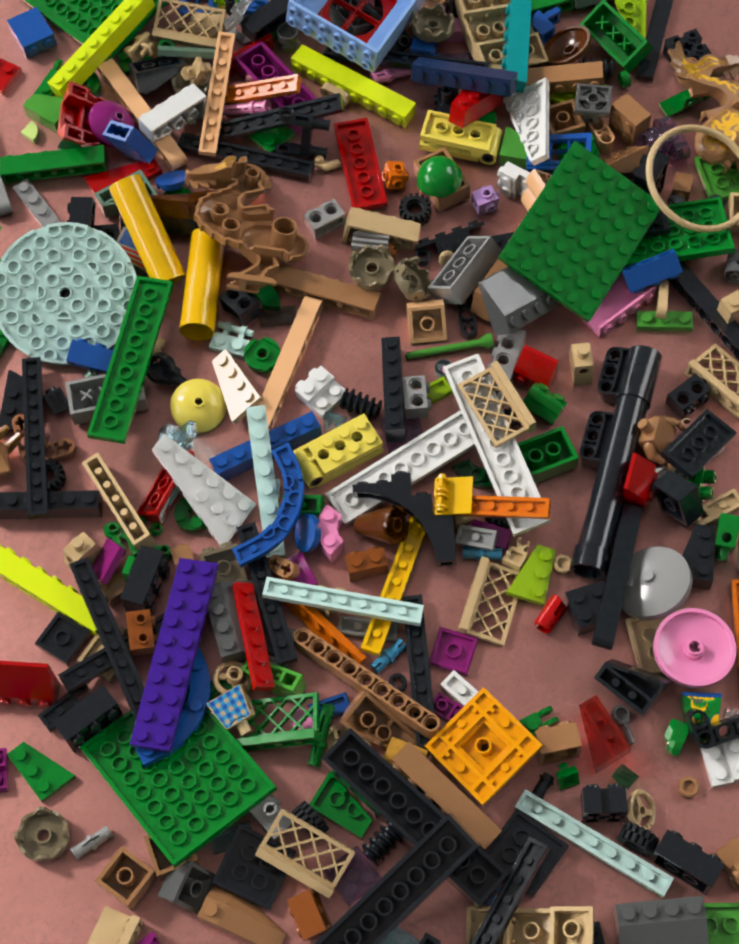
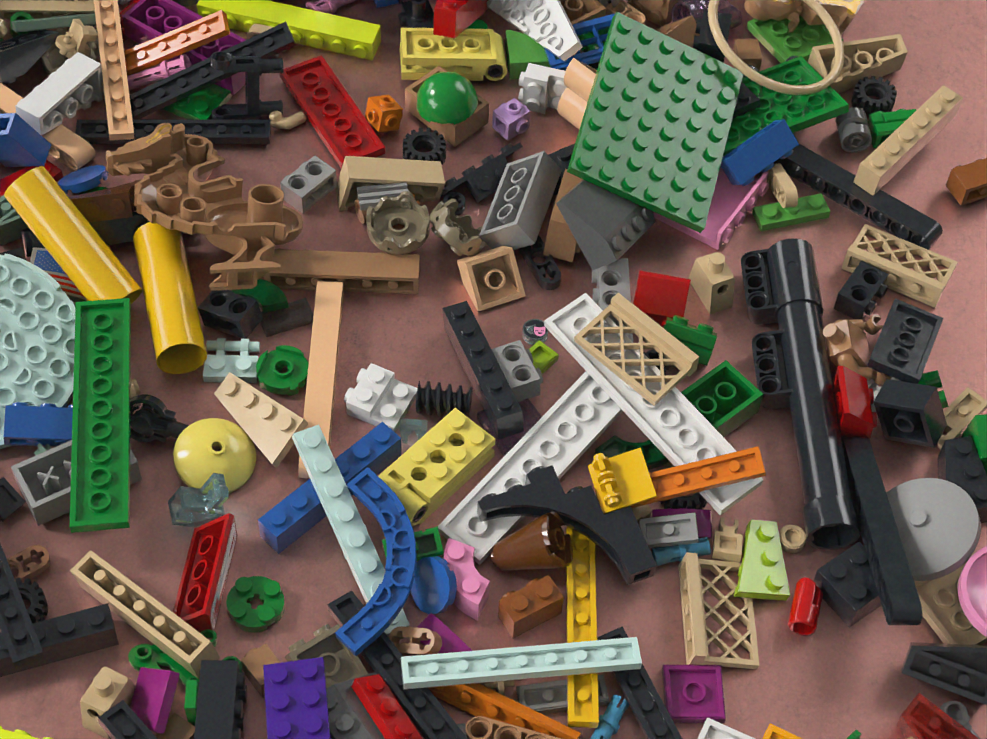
camera: 25 degrees left, 10 degrees down
white wing [152,434,256,548] -> none
bright green piece [405,333,494,359] -> none
tan tile [438,250,454,268] -> none

